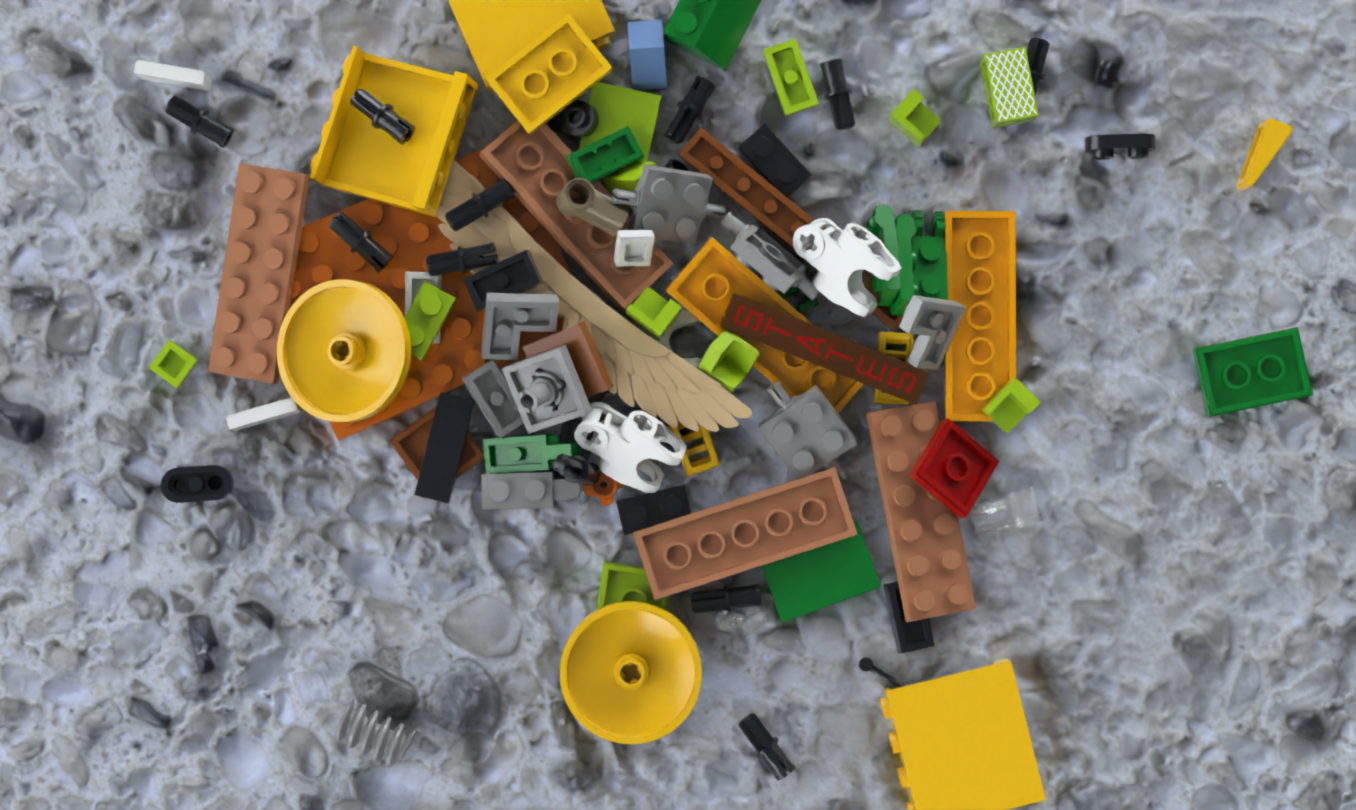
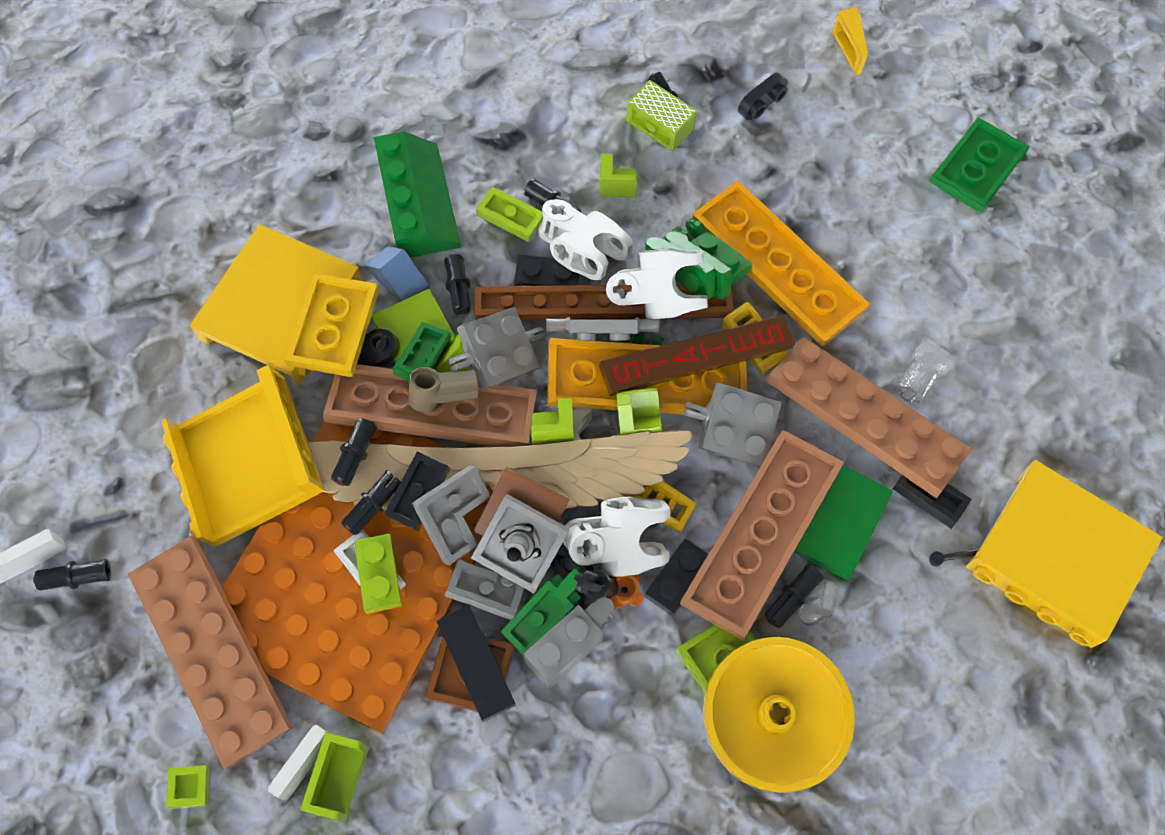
camera: 45 degrees left, 20 degrees down
yellow dish [277,279,411,422] -> none
black axle [329,212,394,273] -> none
black axle [350,89,415,145] -> none
white tile [614,230,655,267] -> none
black axle [738,713,795,781] -> none
light grey plate [899,295,966,370] -> none
red tile [909,418,999,518] -> none
lime panel [981,377,1041,433] -> none
none -> lime panel [300,732,370,823]
none -> white piece [538,199,634,280]

